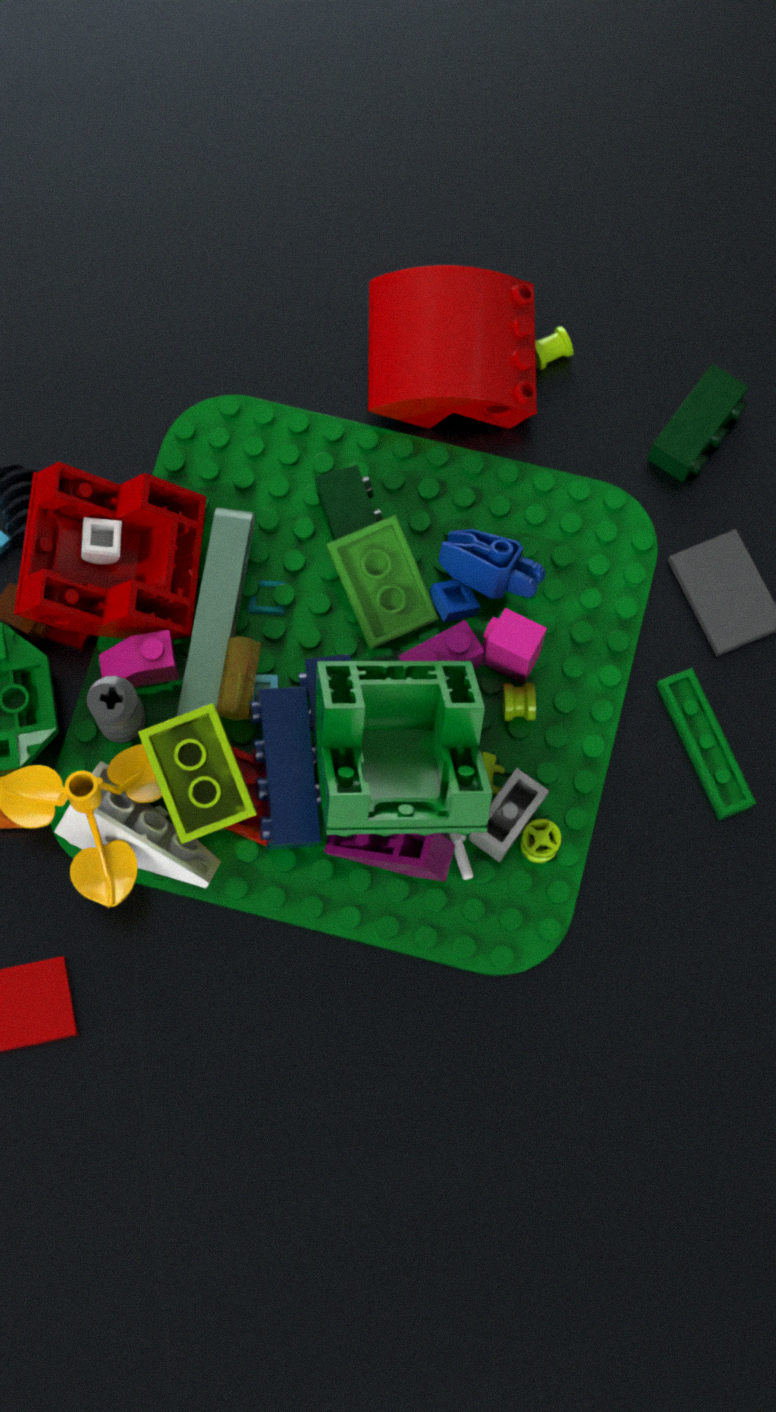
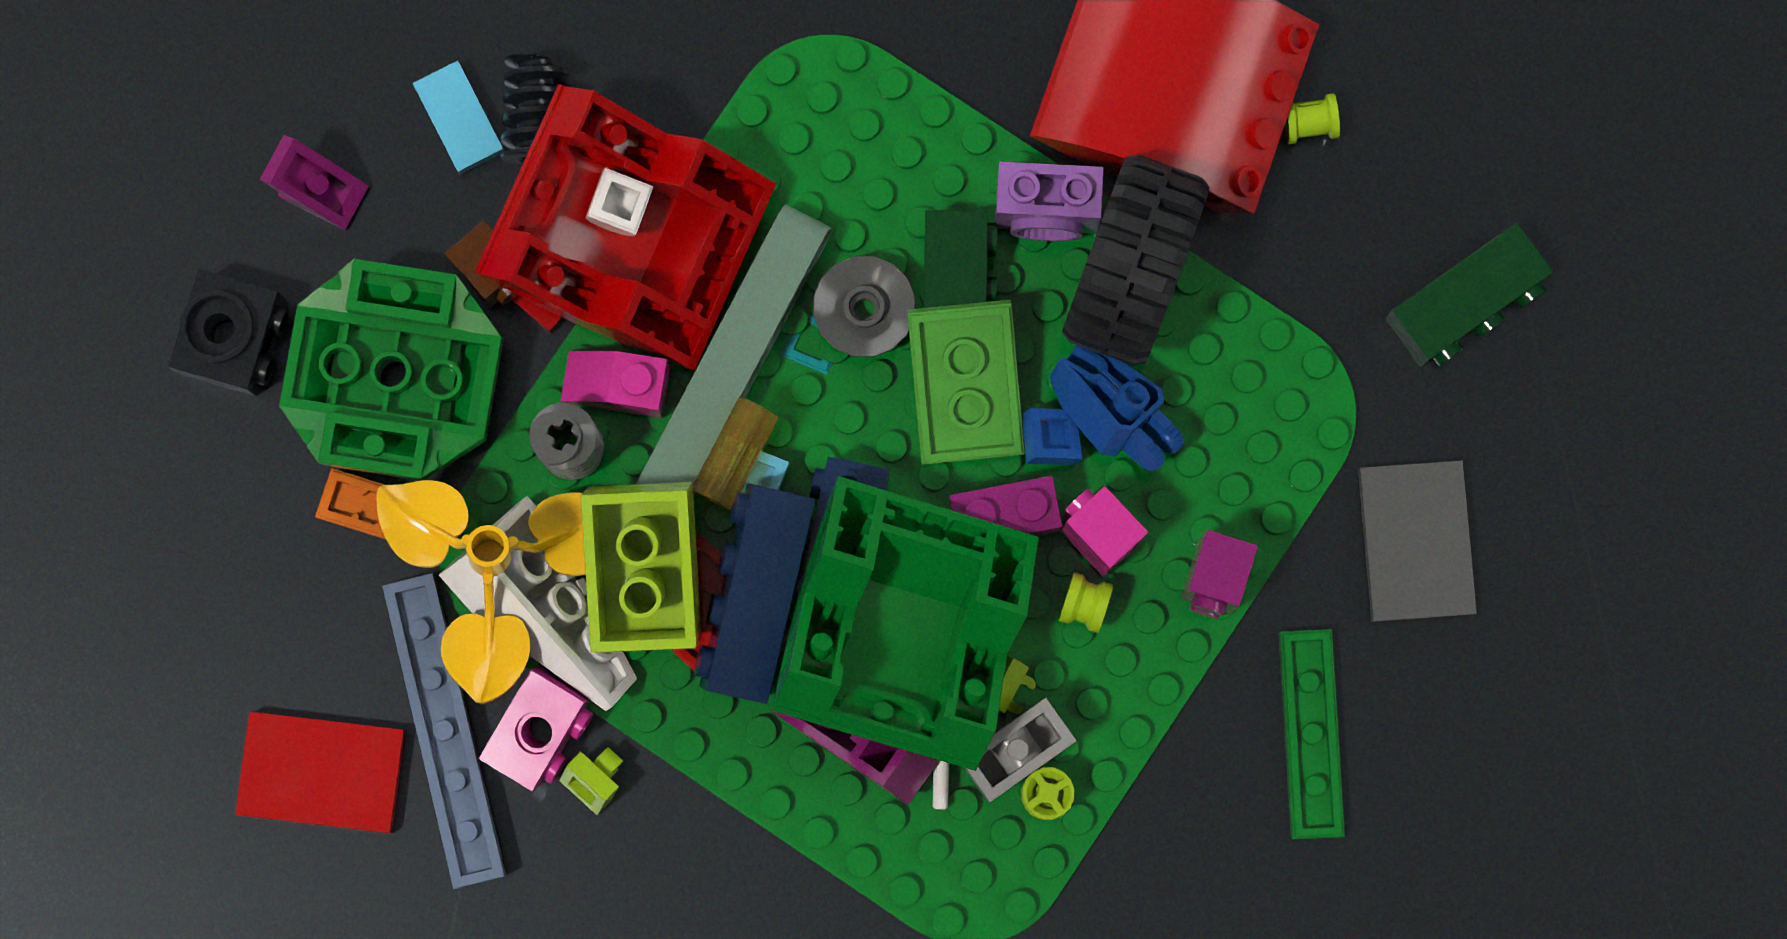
camera: 20 degrees right, 10 degrees up
none -> sand blue plate [382,573,506,889]
none -> brick [479,664,593,791]
none -> lime tile [559,747,623,815]
none -> dark grey dish [813,256,915,357]
none -> medium lavender brick [995,162,1103,241]
none -> black tyre [1062,154,1210,365]
none -> magenta brick [1180,530,1258,619]

